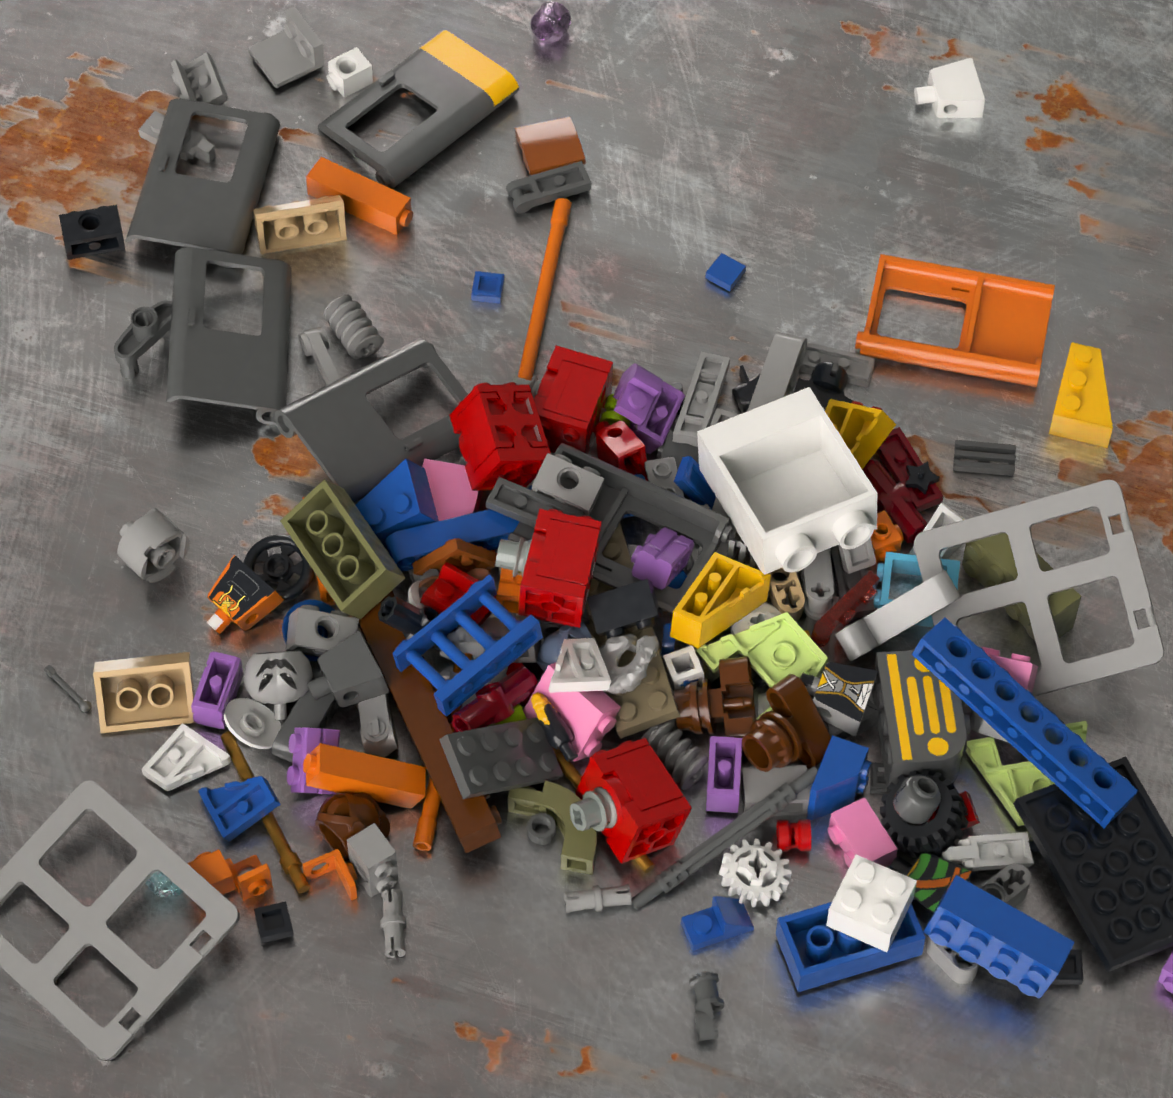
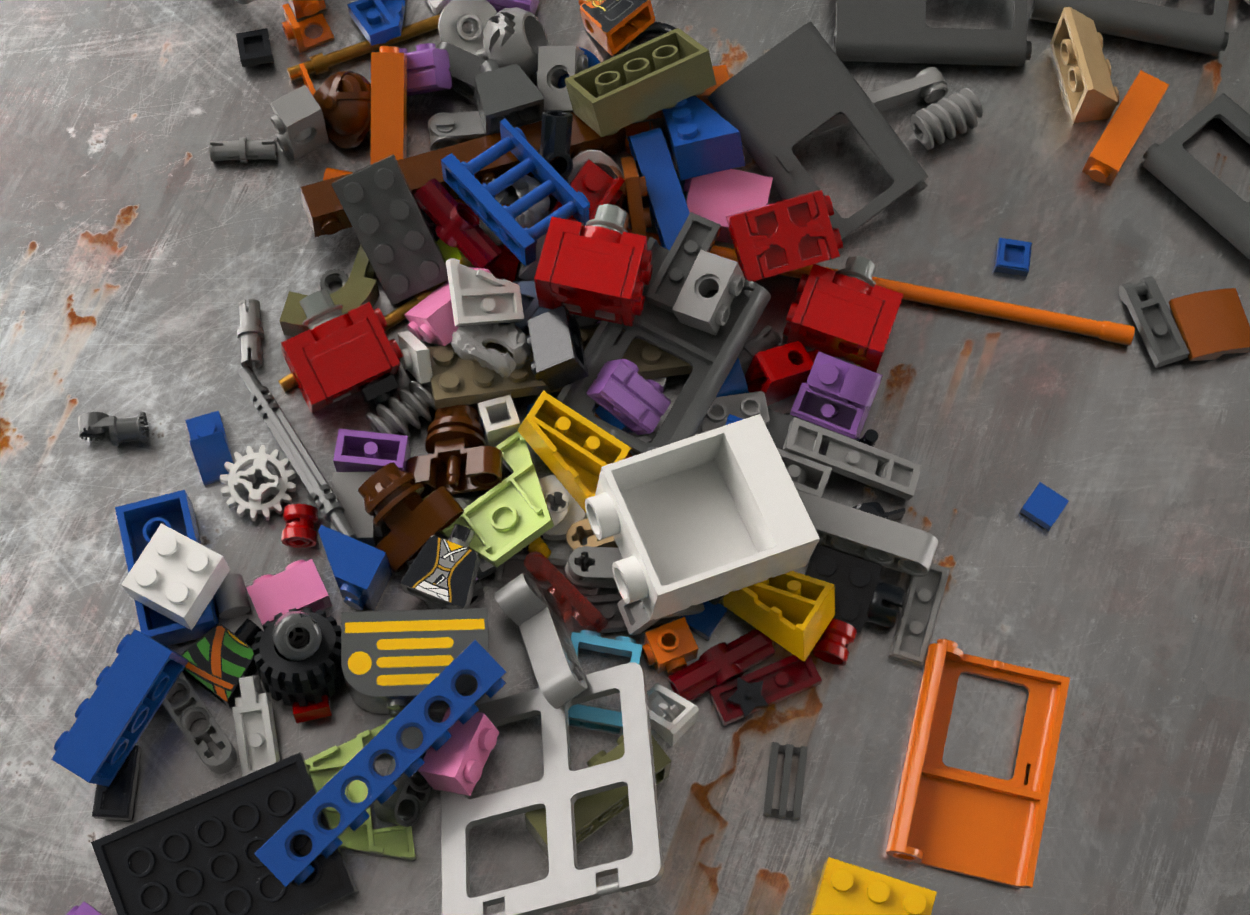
camera: 90 degrees right, 10 degrees up
black piece [531,693,578,762] -> none
none -> white plate [398,331,433,384]

